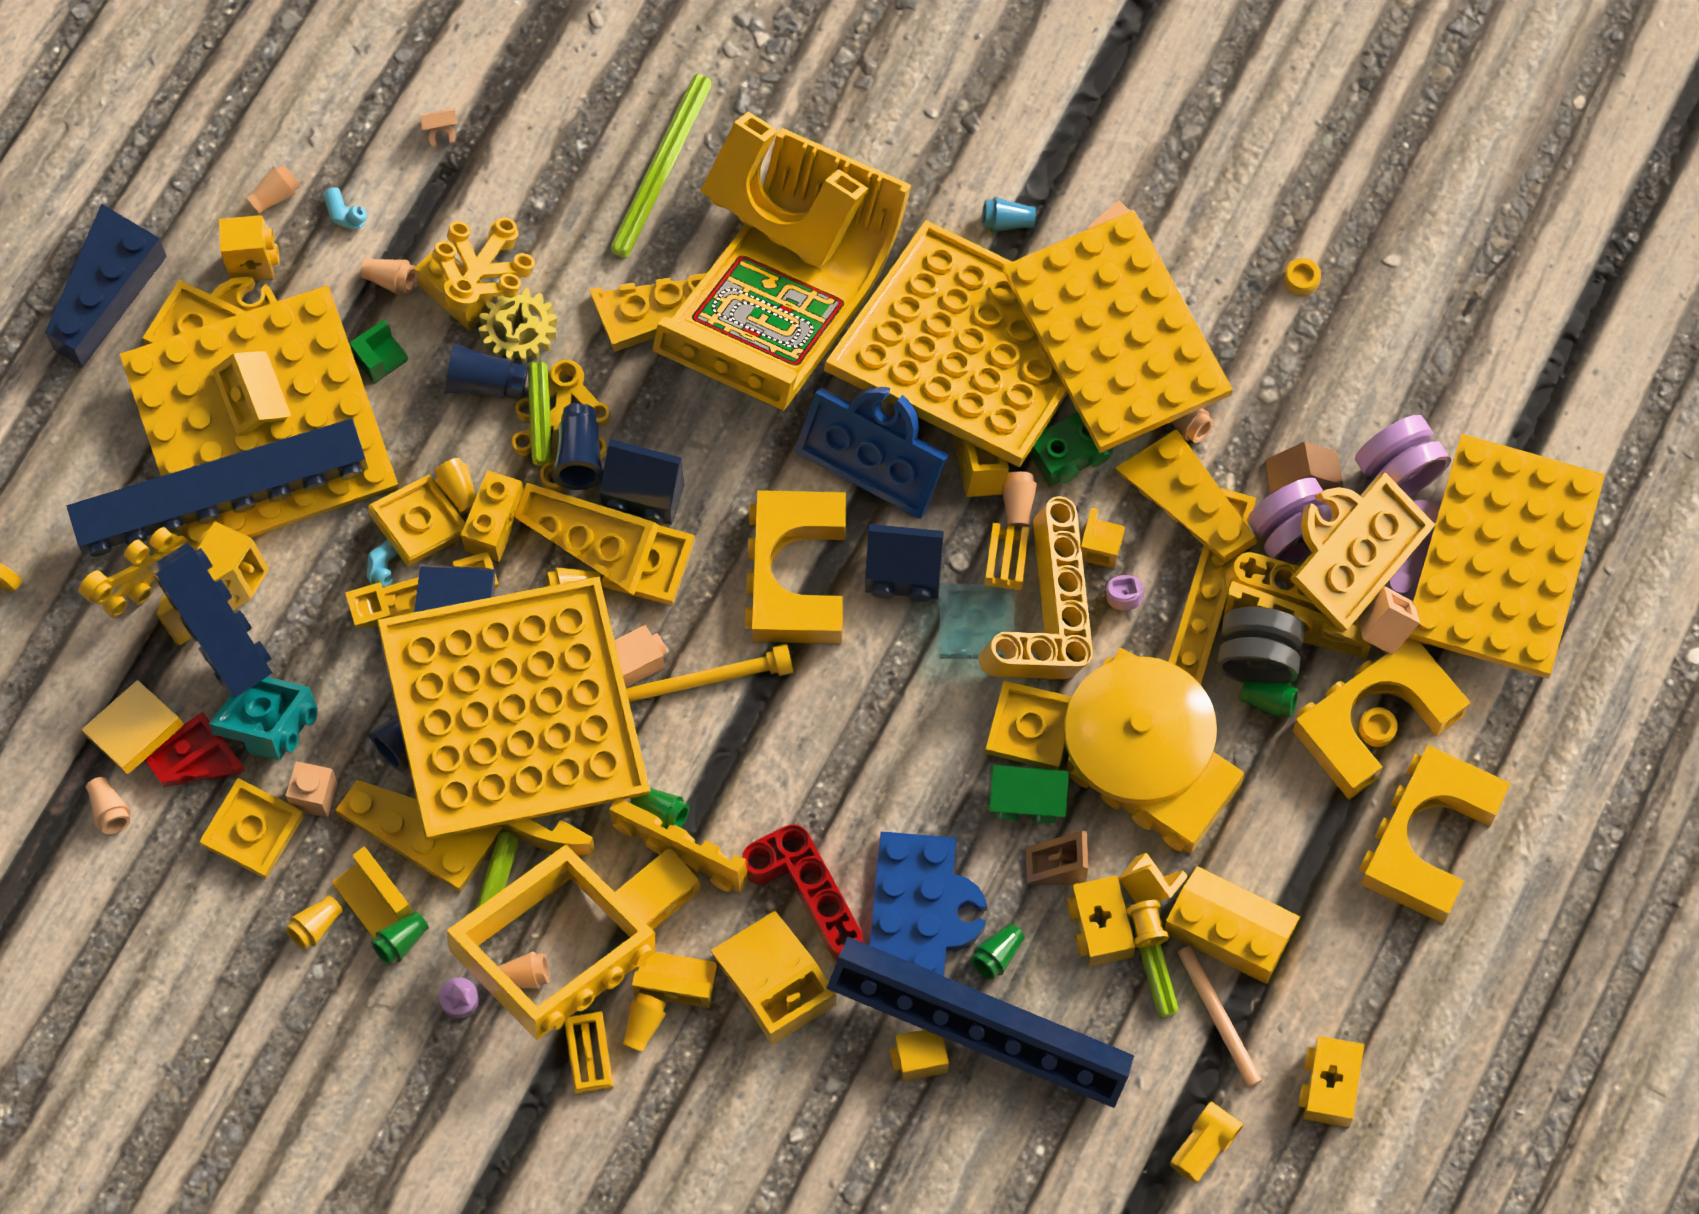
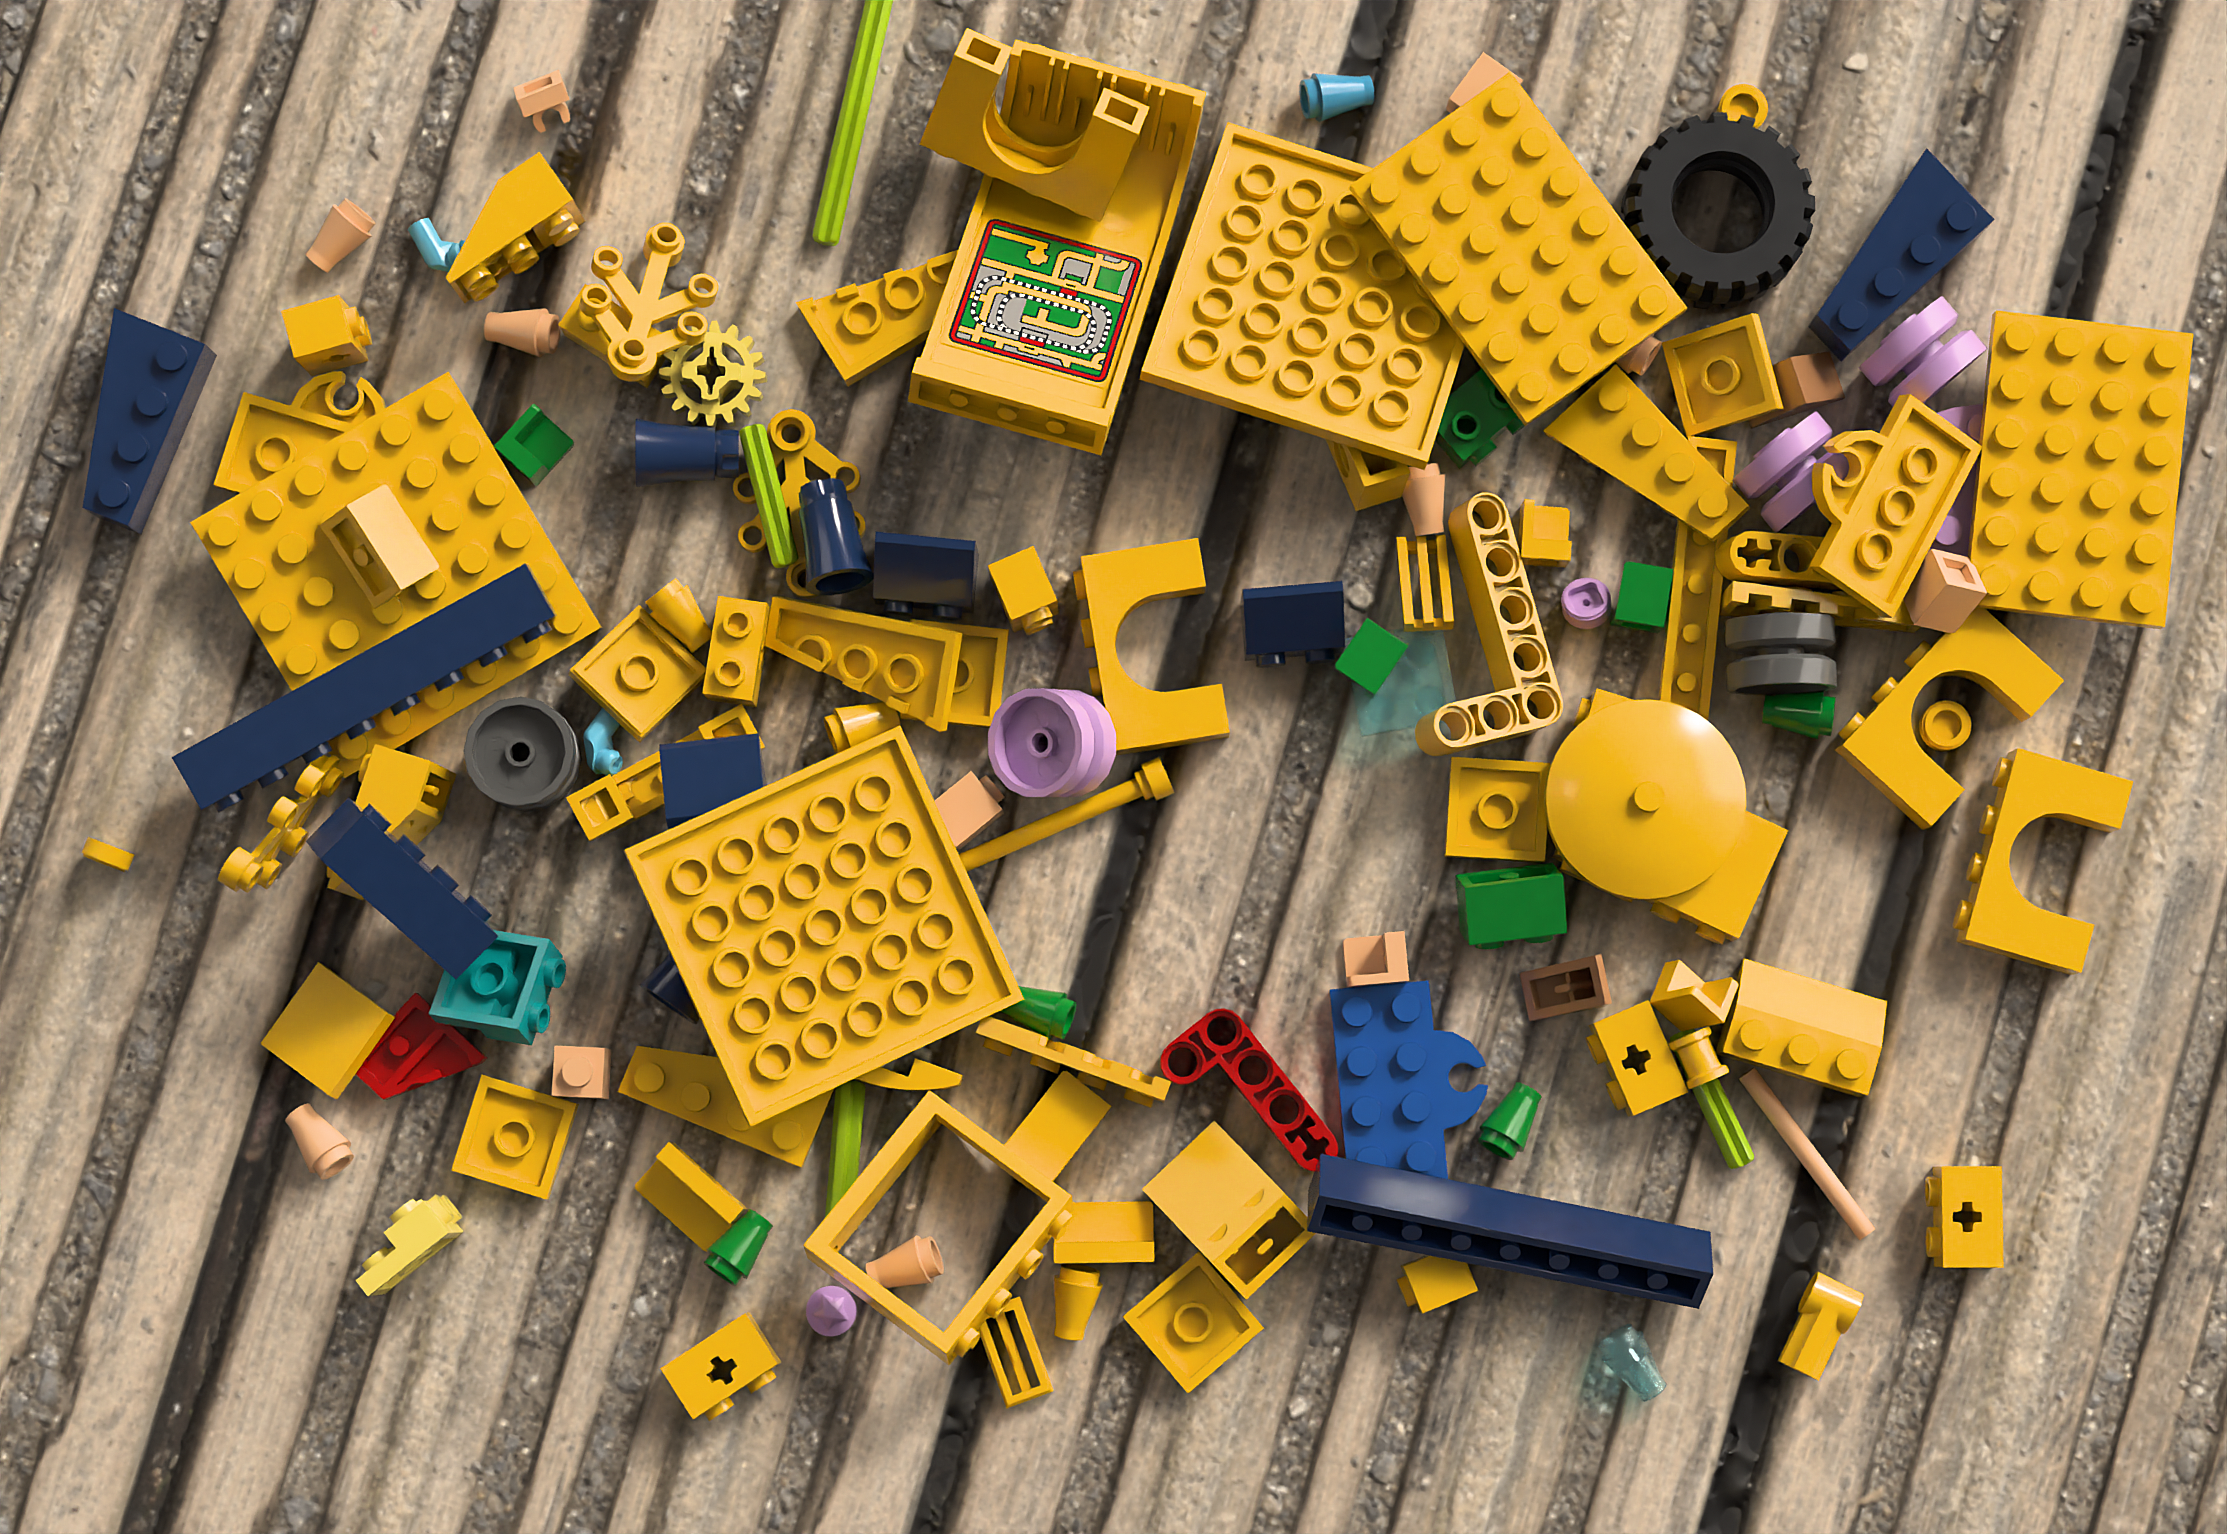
camera: 10 degrees left, 15 degrees up
yellow cone [285,895,343,950] -> none
blue plate [794,387,949,519] -> none
none -> light yellow plate [356,1194,463,1296]
none -> yellow slope [446,152,585,304]
none -> dark grey wheel [464,696,582,812]
none -> yellow brick [660,1312,781,1421]
none -> yellow brick [988,546,1059,635]
none -> lavender wheel [988,688,1116,797]
none -> yellow plate [1123,1251,1264,1393]
none -> green panel [1335,618,1408,700]
none -> light nougat panel [1343,931,1409,988]
none -> clear light blue cone [1598,1324,1667,1402]
none -> green panel [1610,561,1674,634]
none -> black tyre [1621,112,1816,310]
none -> yellow plate [1662,313,1784,437]
none -> dark blue wedge [1808,148,1995,362]

